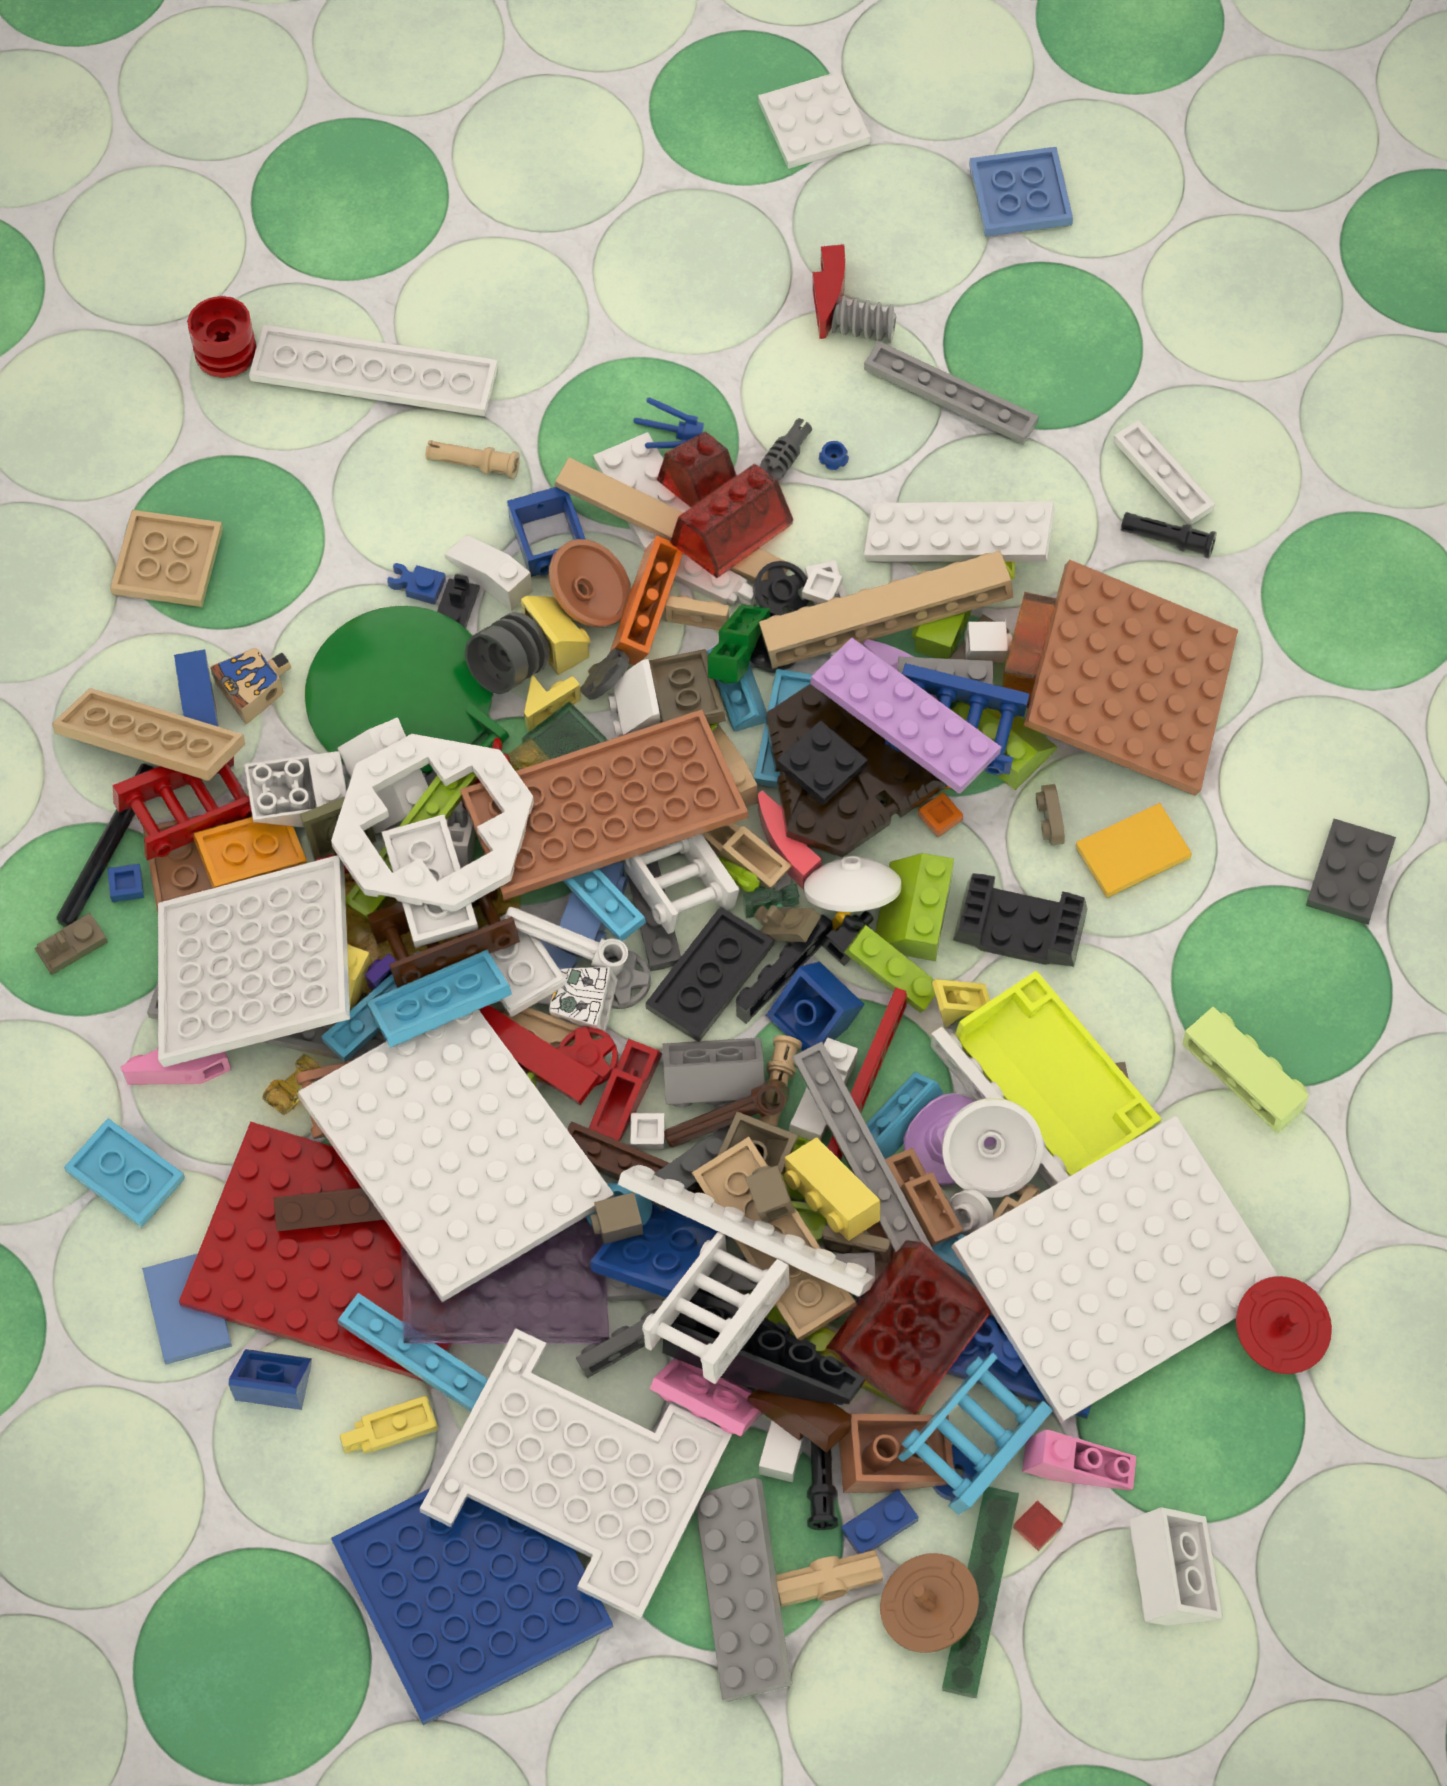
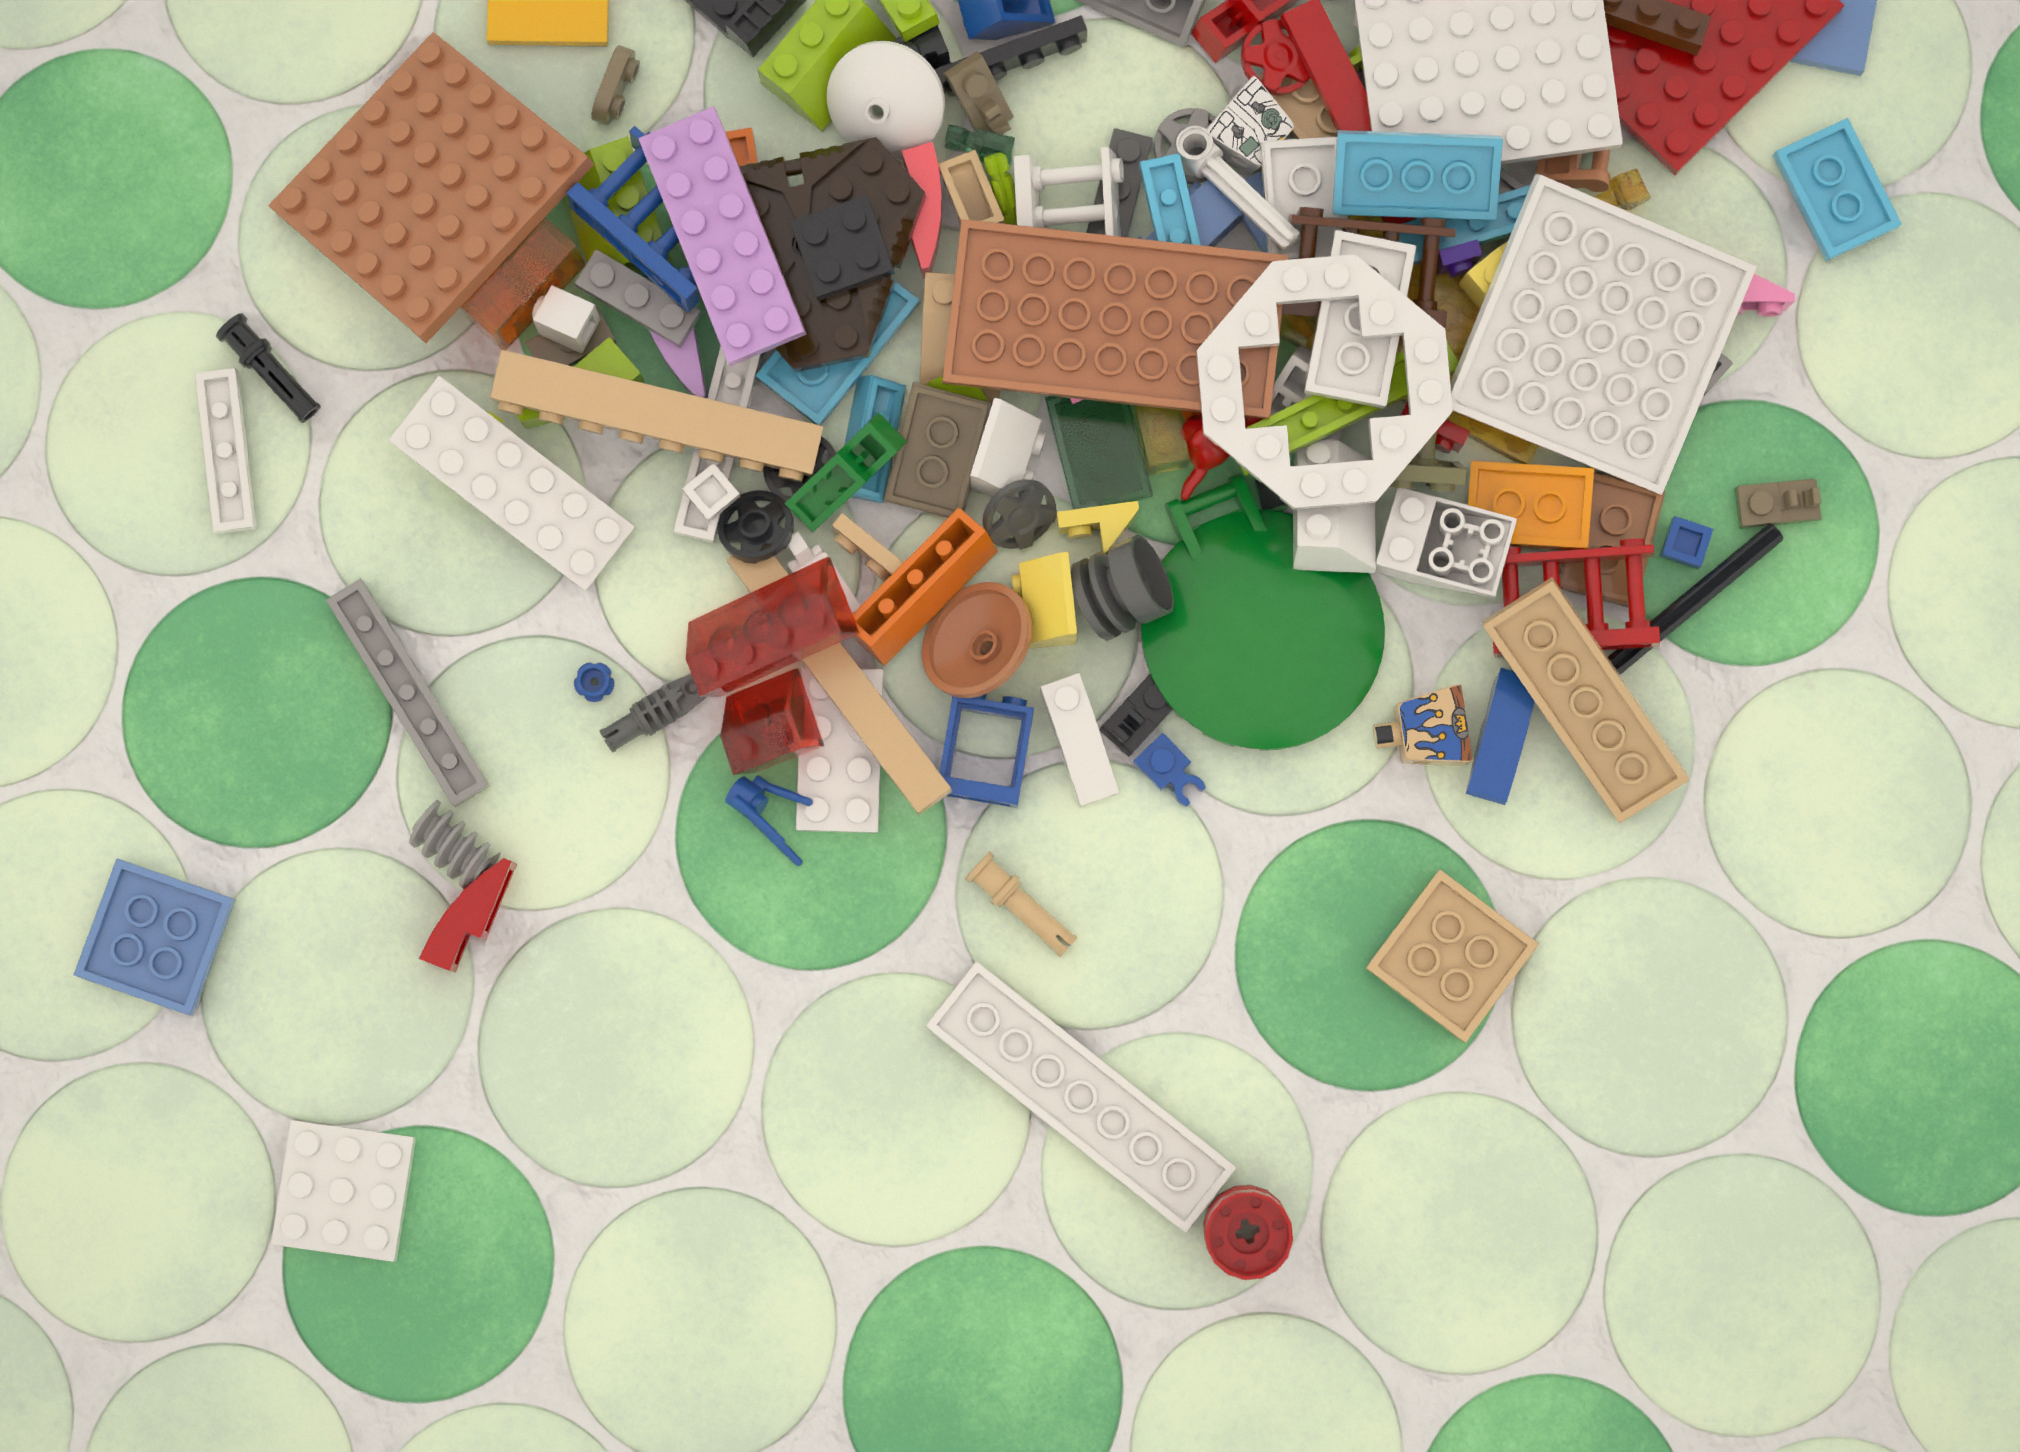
camera: 155 degrees left, 20 degrees up
black plate [645,906,774,1042] -> none

